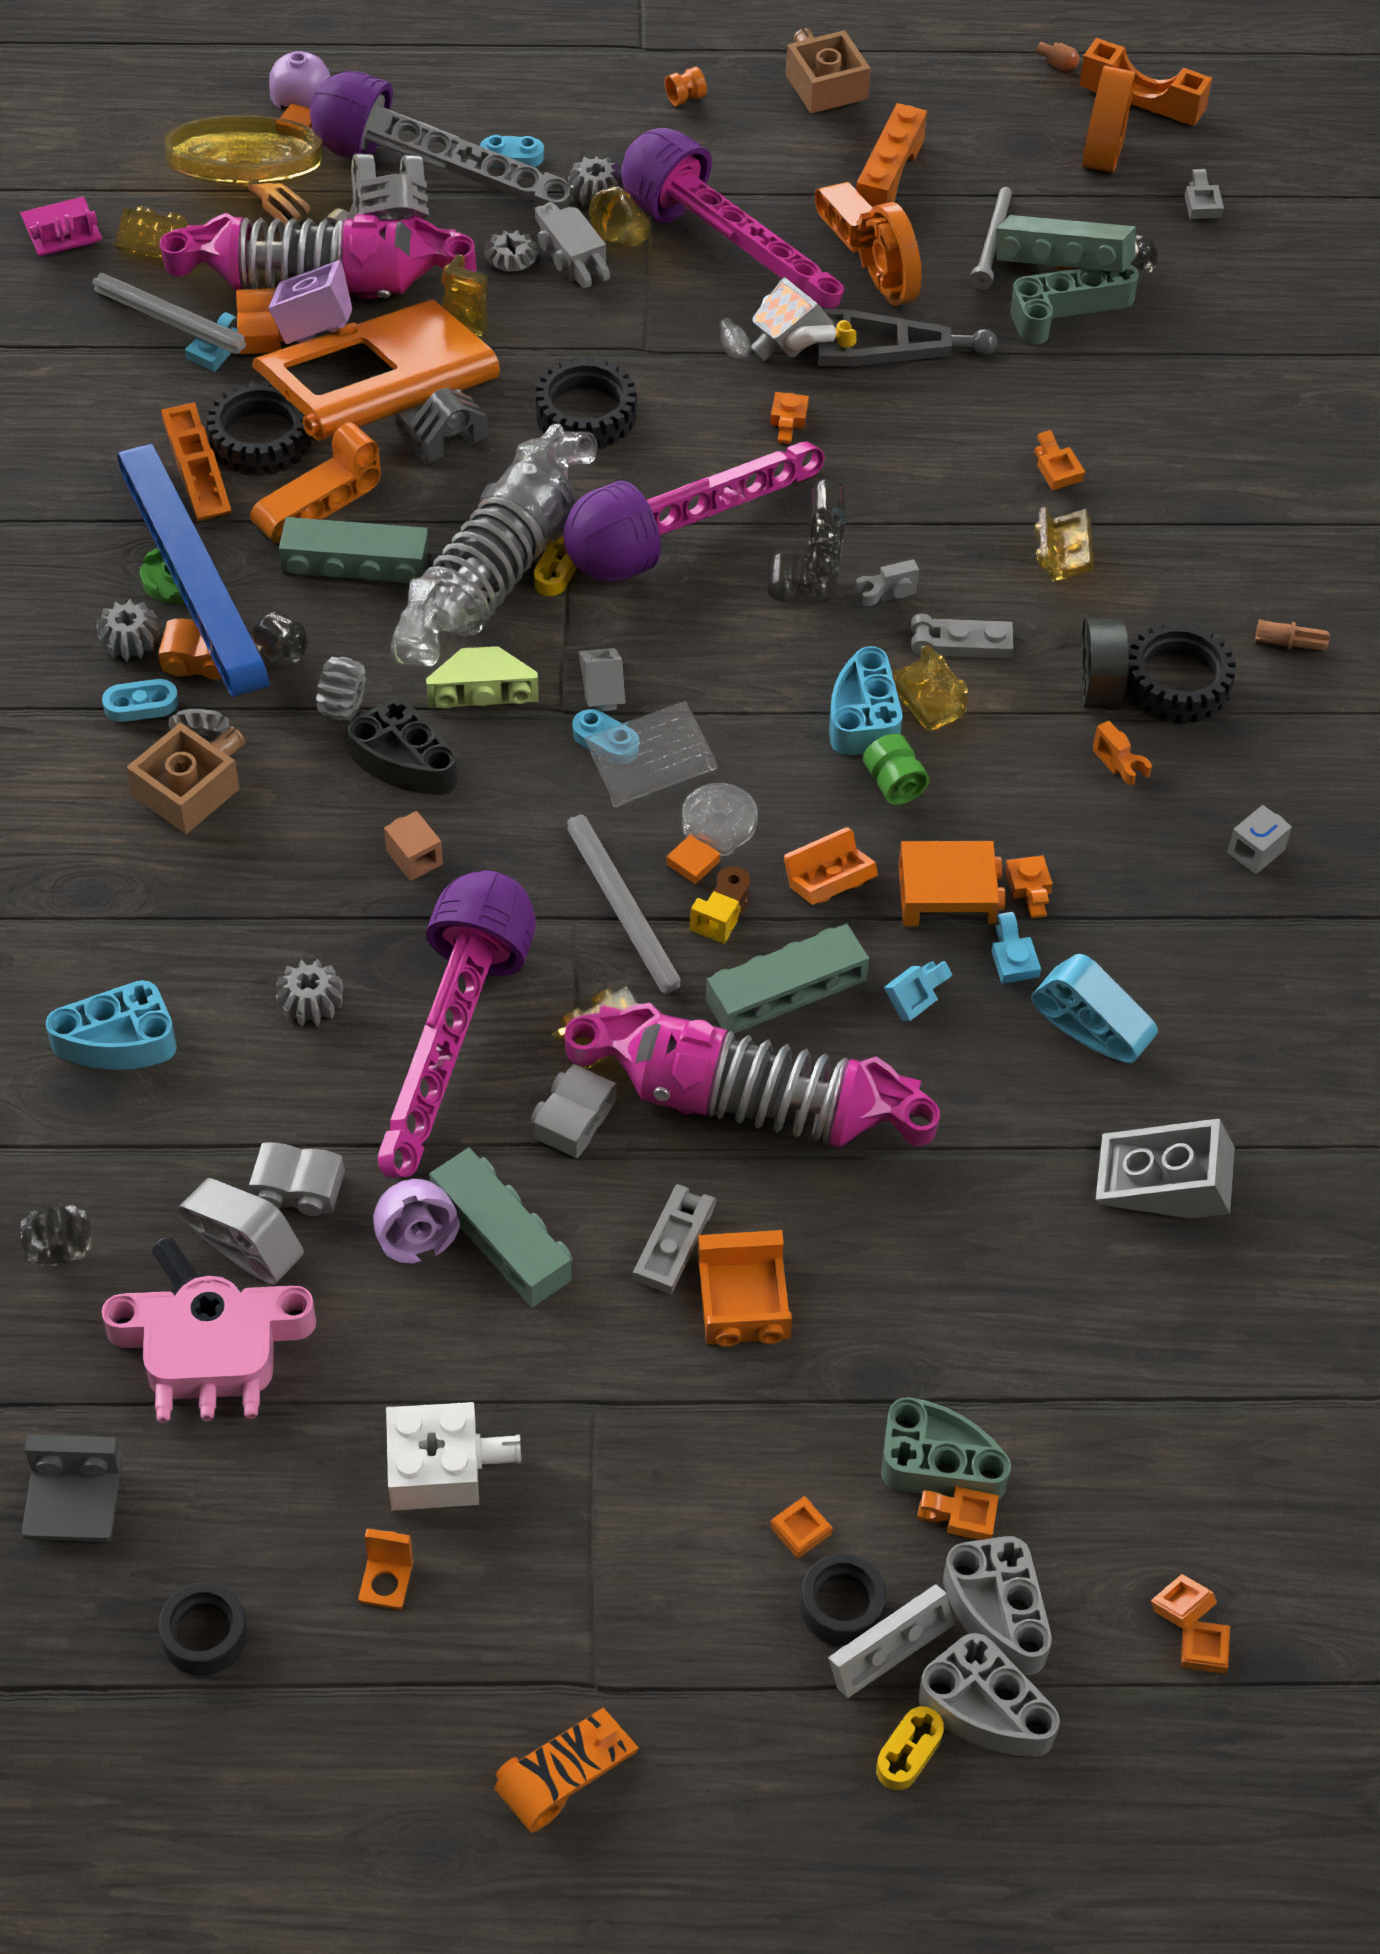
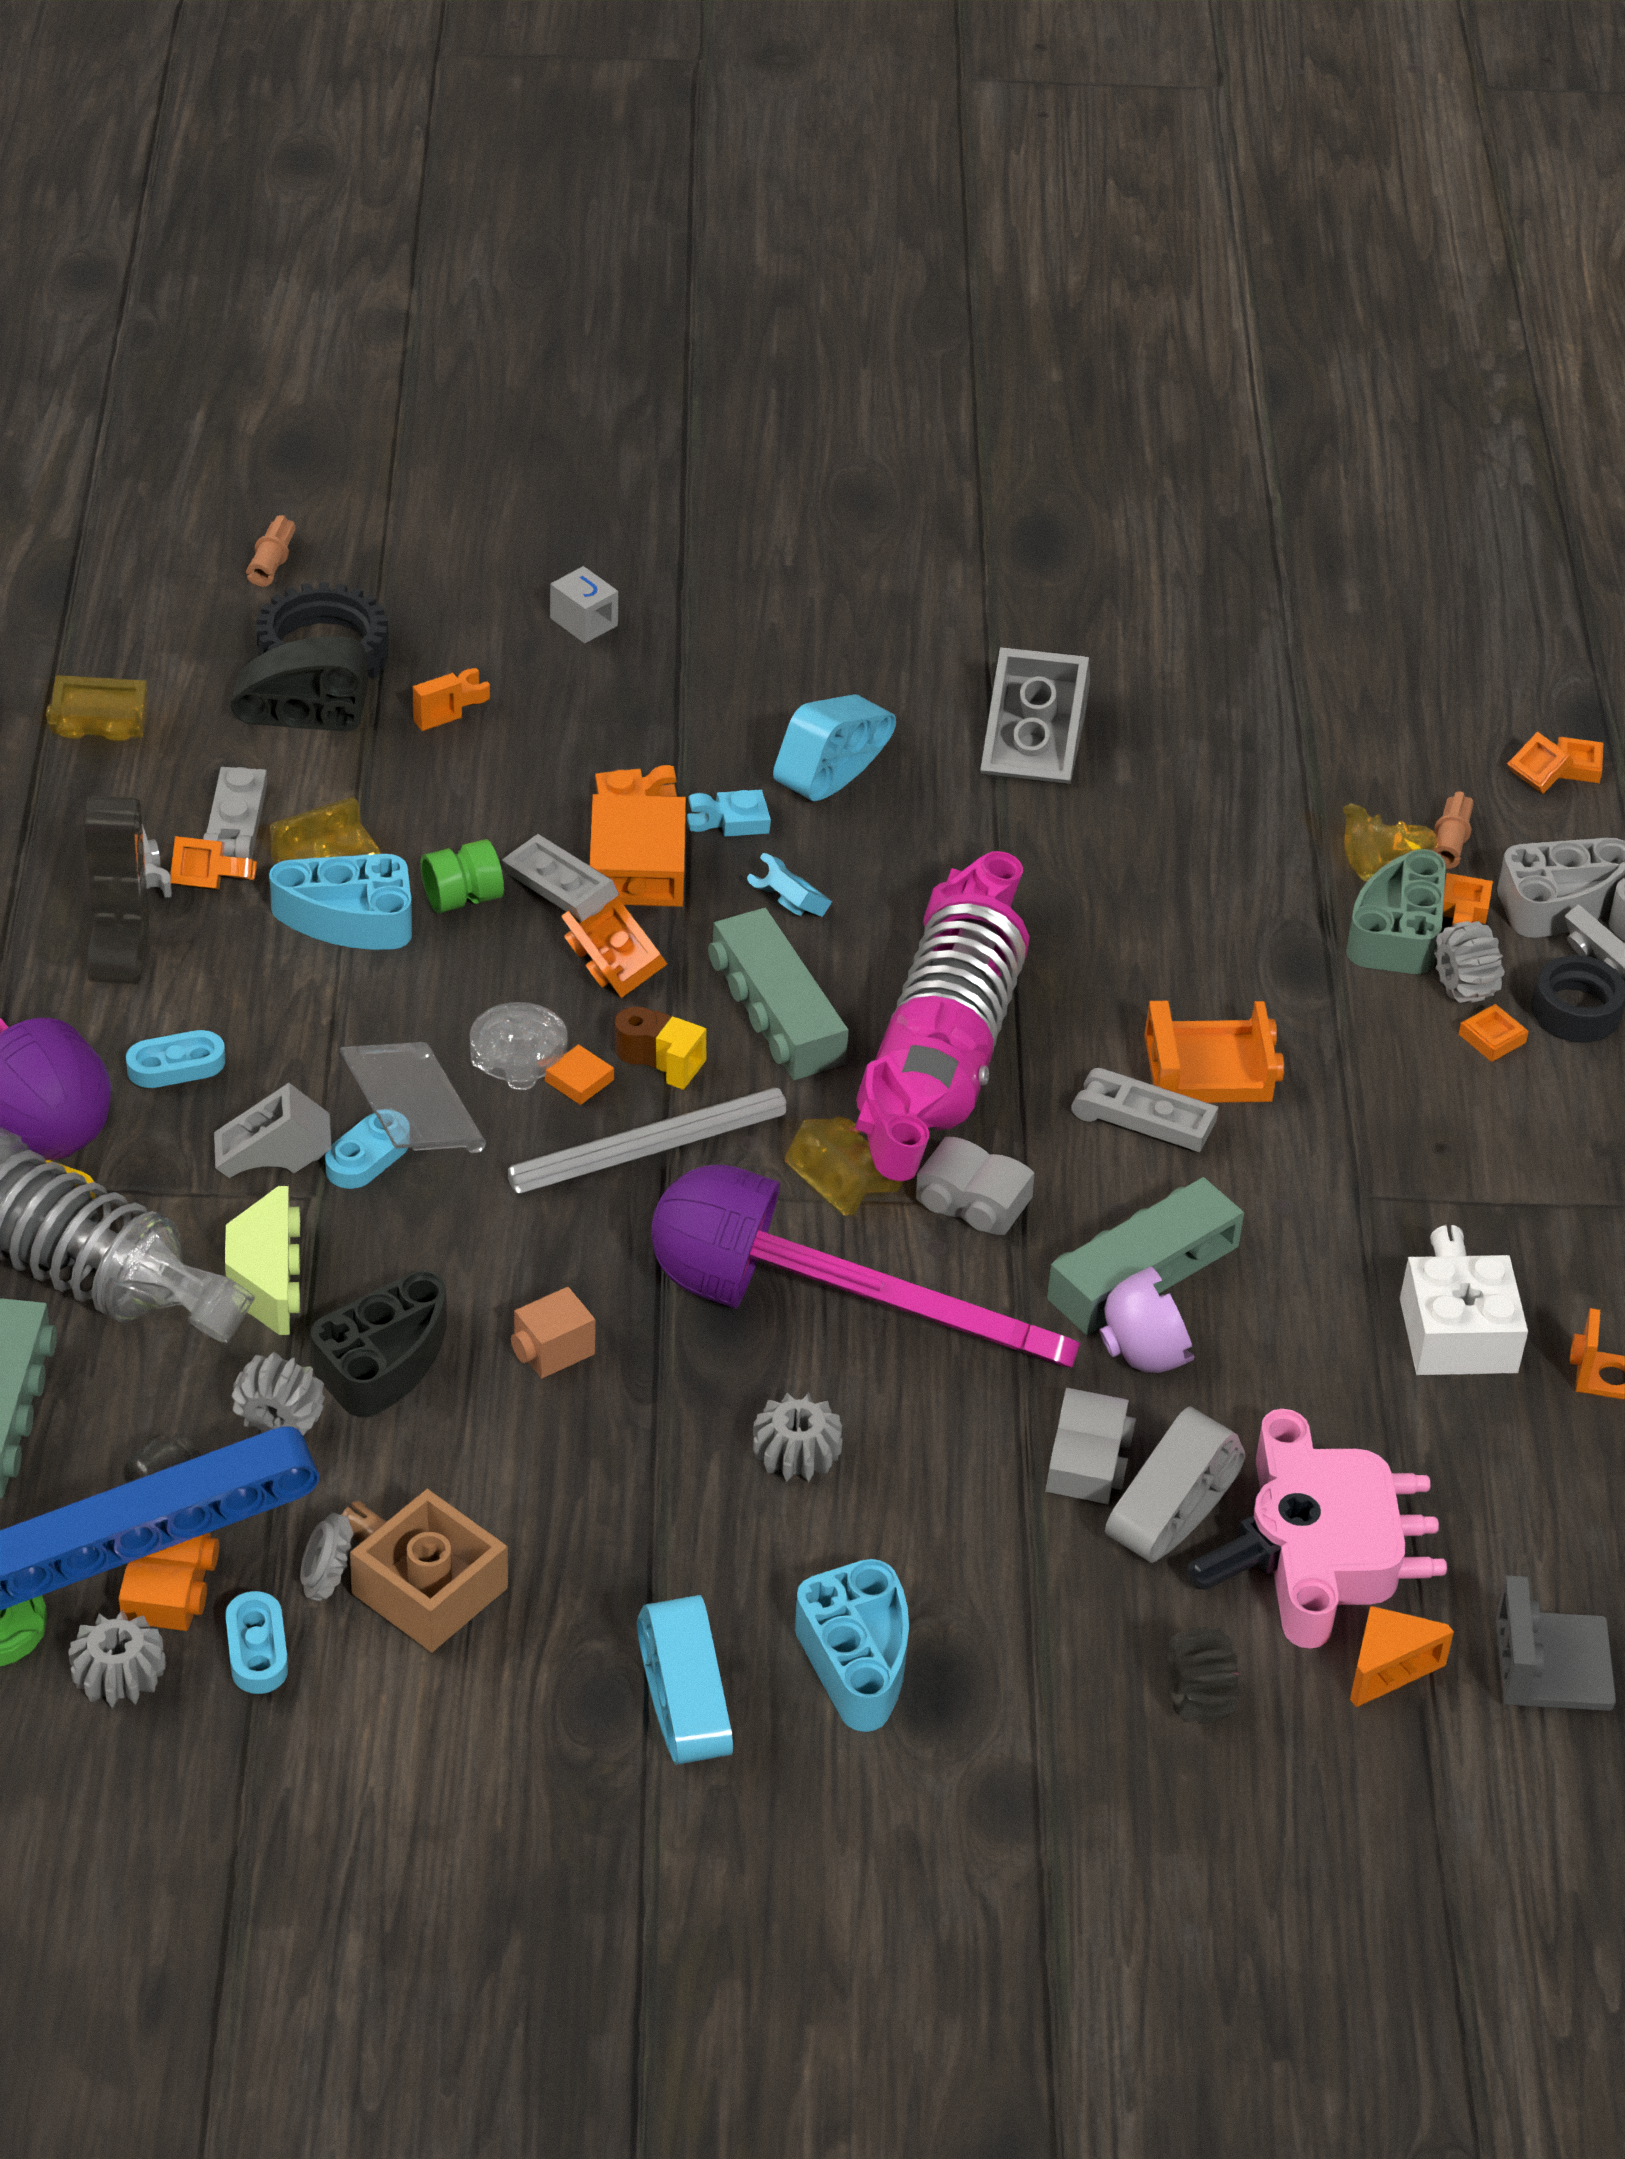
camera: 90 degrees left, 10 degrees down
none -> medium azure plate [126,1030,225,1088]
none -> orange plate [170,836,257,890]
none -> light grey plate [502,834,619,922]
none -> medium azure beam [637,1595,733,1765]
none -> clear yellow hair [1343,804,1438,882]
none -> orange slope [1350,1606,1454,1707]
none -> nougat axle [1432,791,1474,869]
none -> light grey gear [1434,921,1505,1003]

